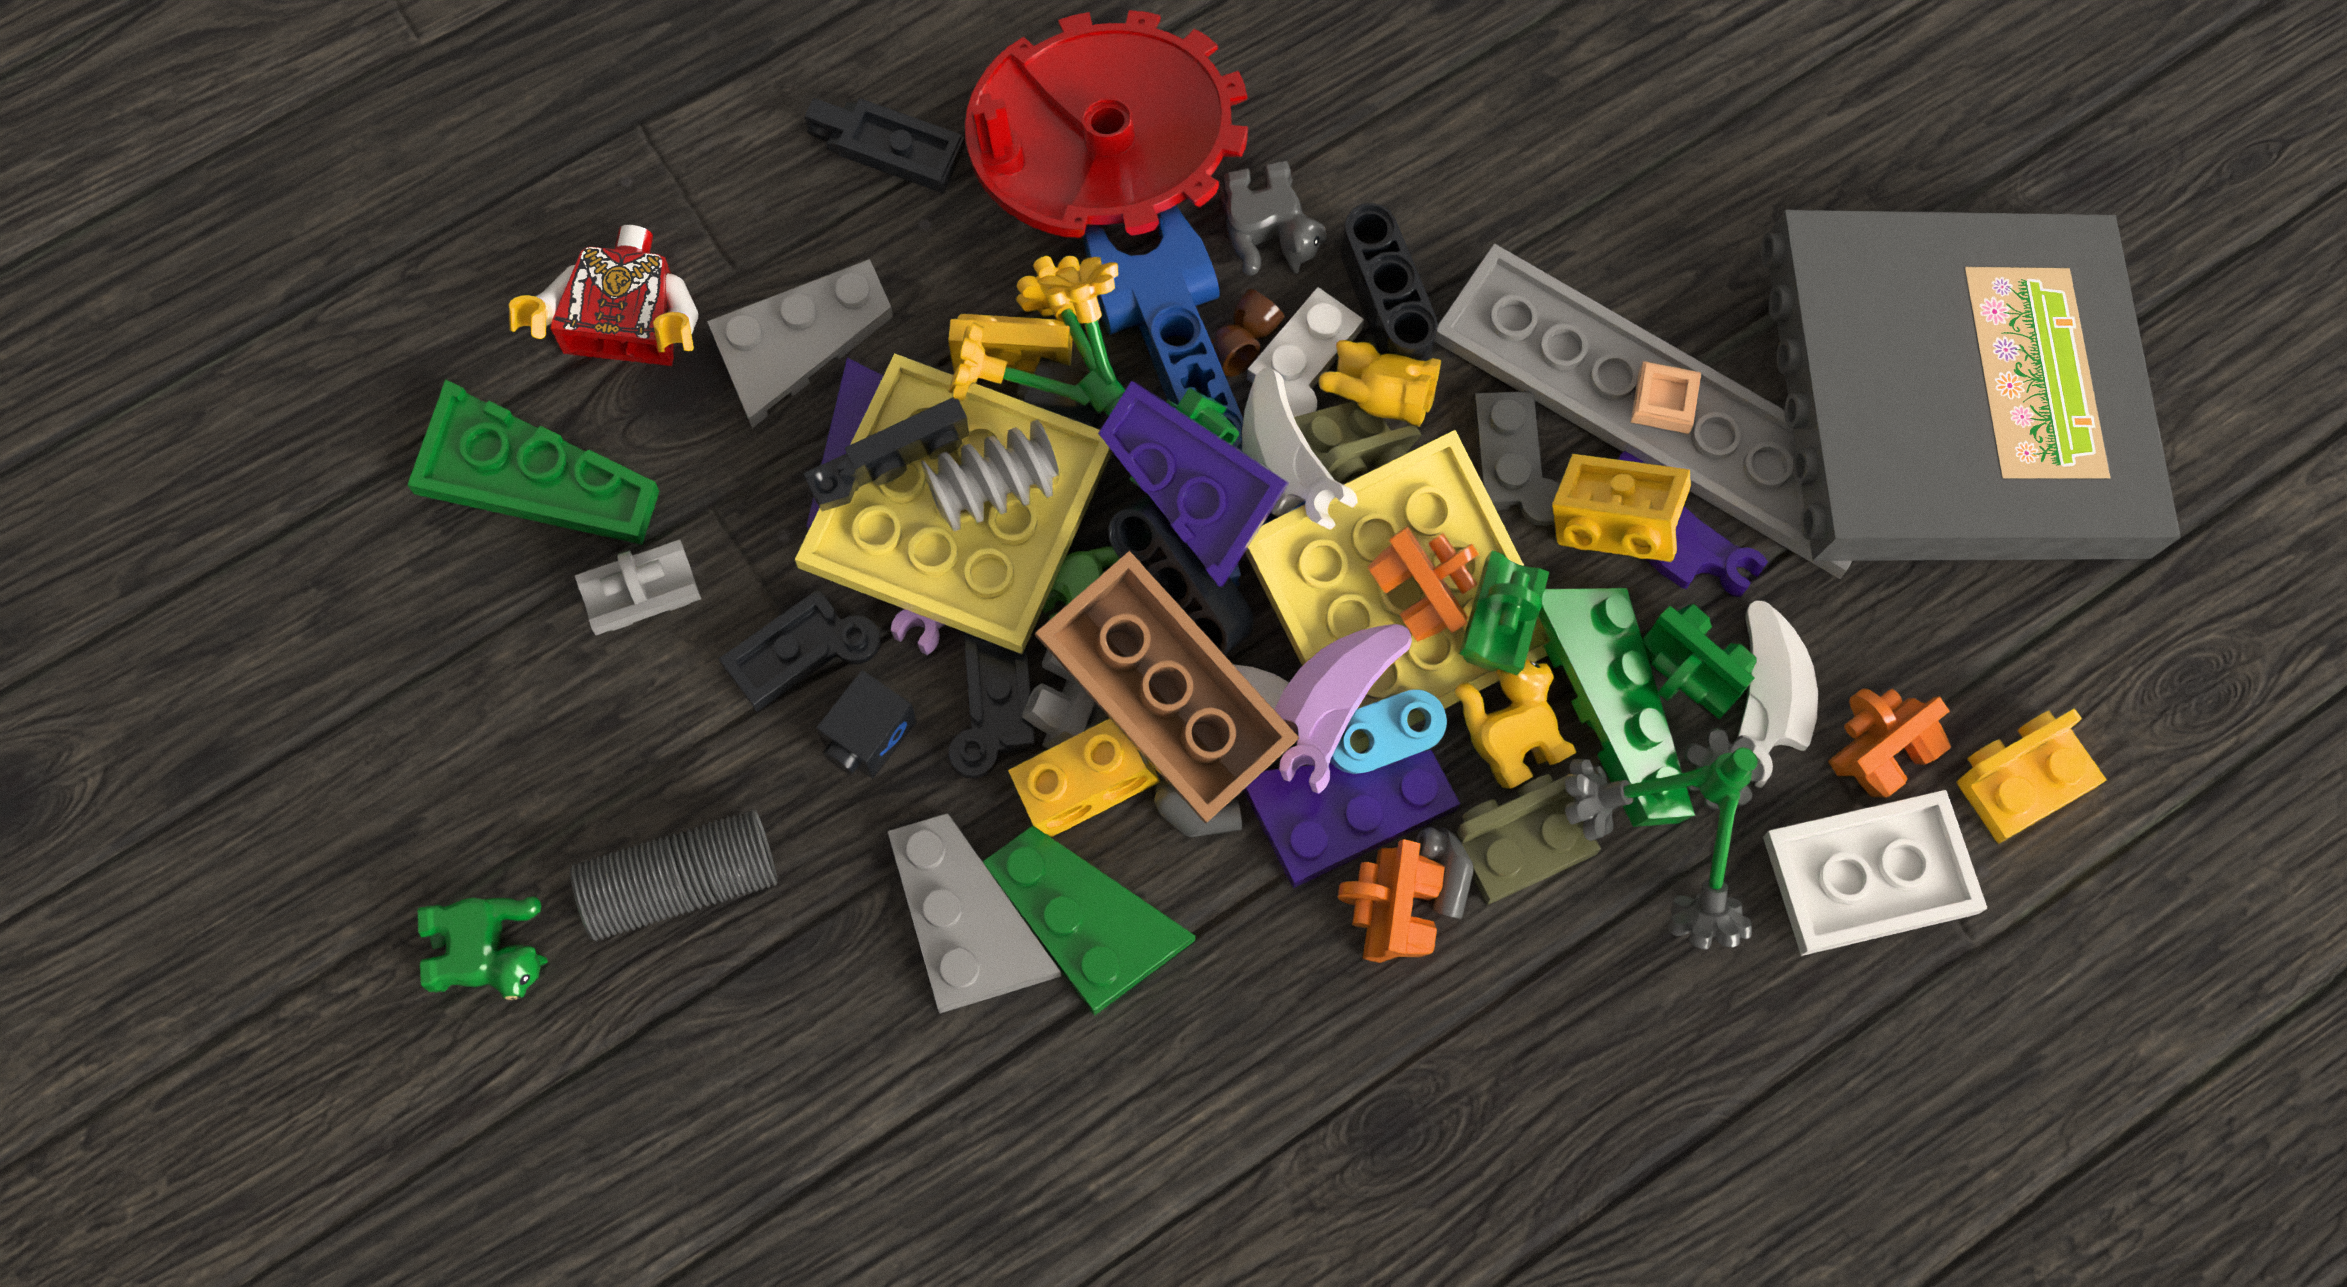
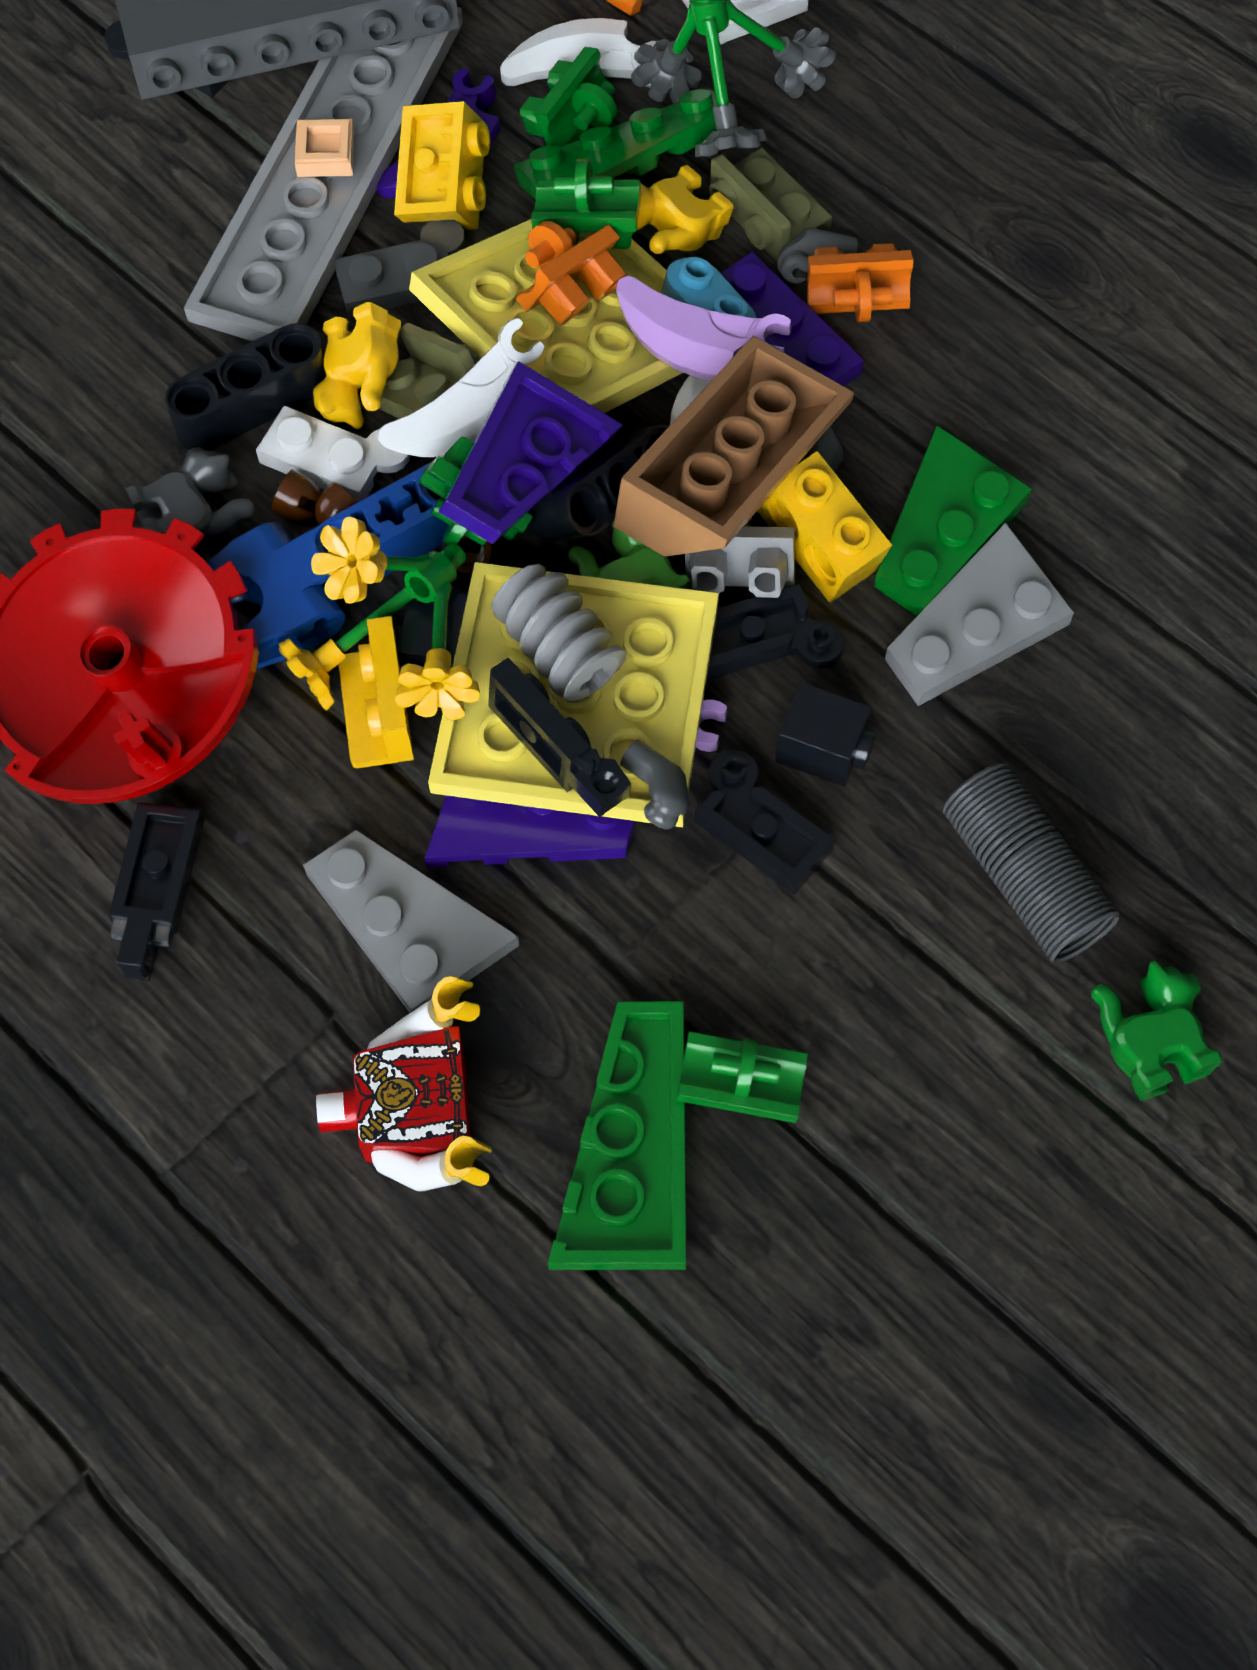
camera: 100 degrees left, 5 degrees down
light grey hips [575,540,701,635] -> none
none -> dark grey arm [620,739,690,830]
none -> green hips [677,1032,808,1123]

